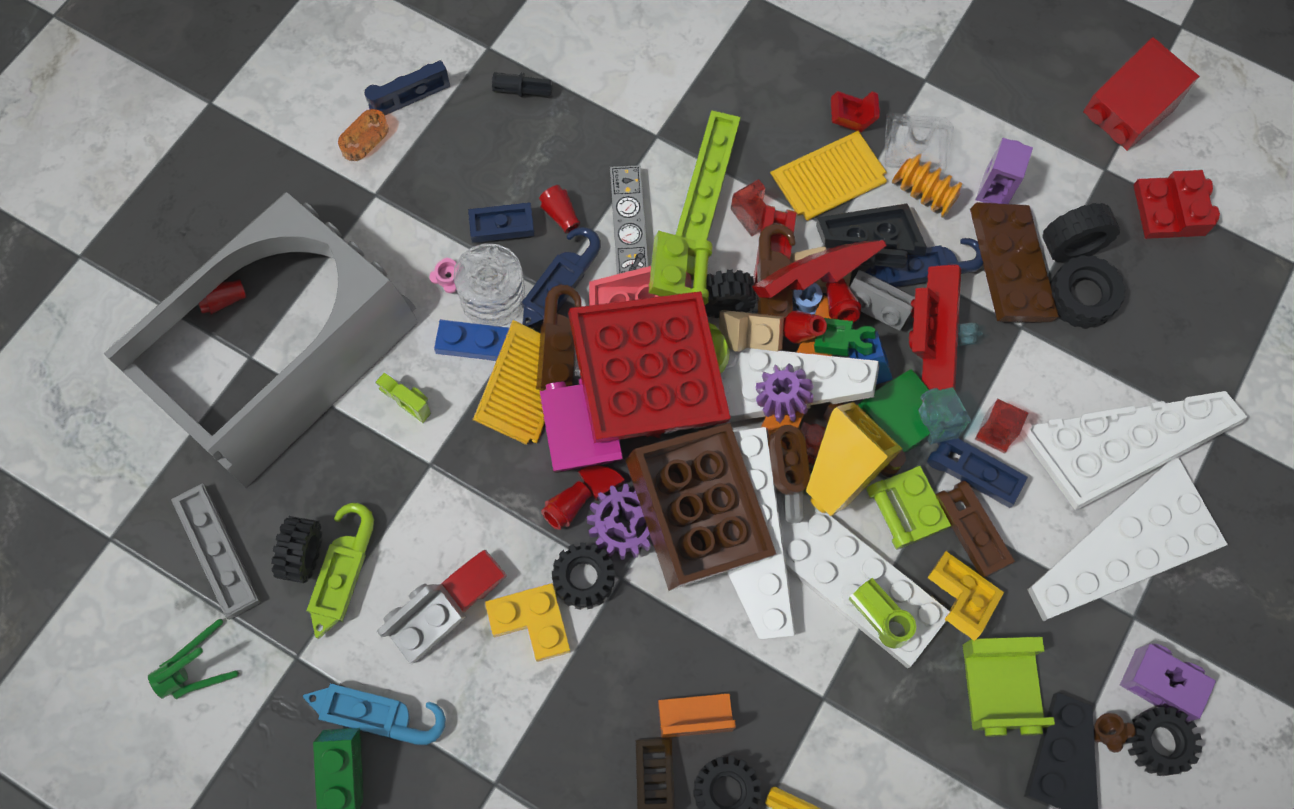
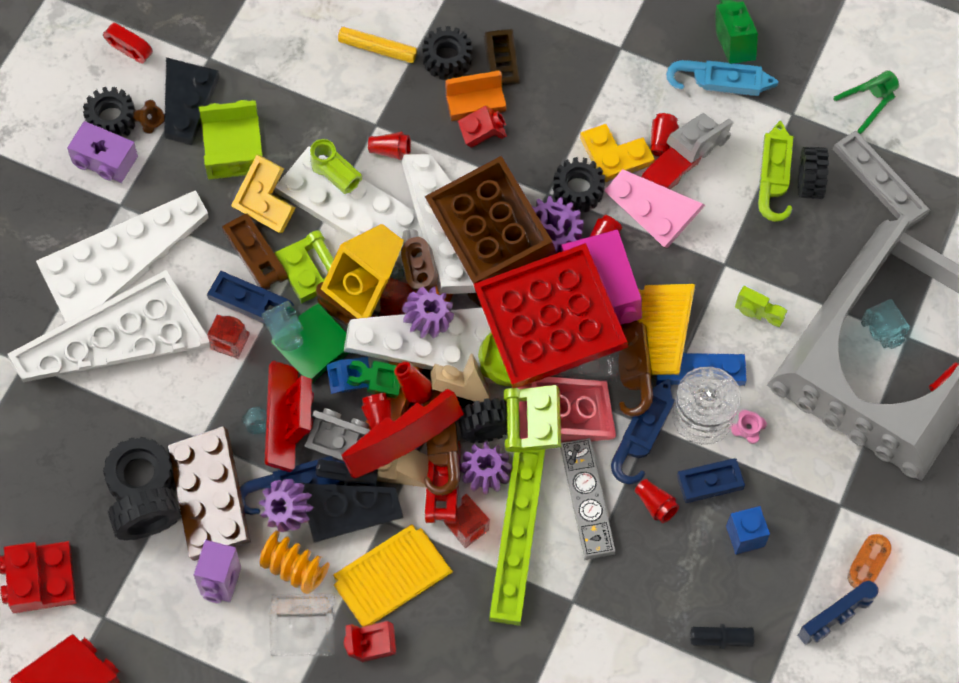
camera: 175 degrees right, 5 degrees down
none -> medium lavender gear [258,479,314,532]
none -> red cone [368,132,411,160]
none -> red bracket [458,105,507,148]
none -> medium lavender gear [460,441,512,495]
none -> bright pink wing [604,170,705,248]
none -> red cone [650,113,679,157]
none -> blue brick [726,506,770,554]
none -> clear light blue brick [861,299,910,349]

